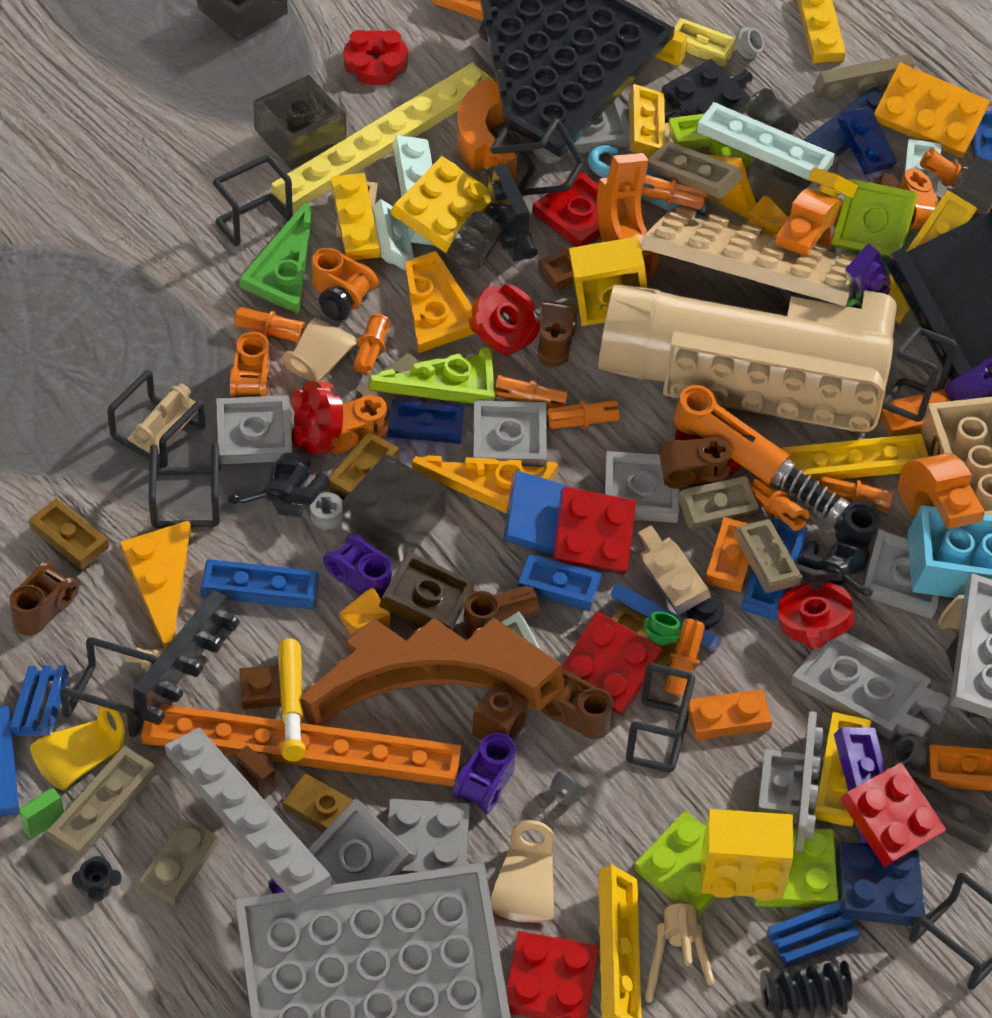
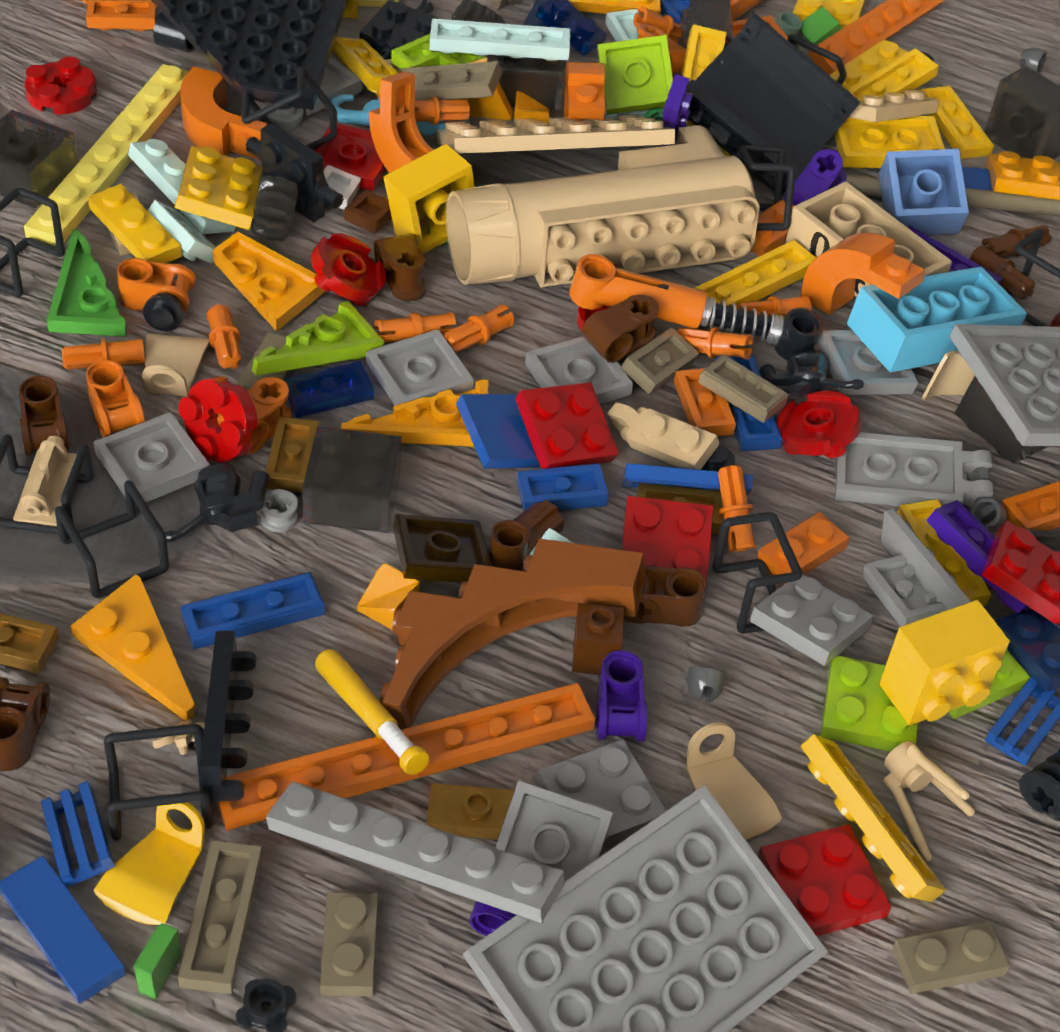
camera: 30 degrees left, 5 degrees down
reddish brown plate [235,745,276,799] -> none
reddish brown plate [239,665,281,709] -> none
dark purple piece [323,533,392,599] -> none
green plate [643,611,681,645] -> none
yellow plate [808,167,858,198] -> none
none -> reddish brown piece [19,375,69,456]
none -> white plate [324,165,361,210]
none -> light grey plate [750,574,874,666]

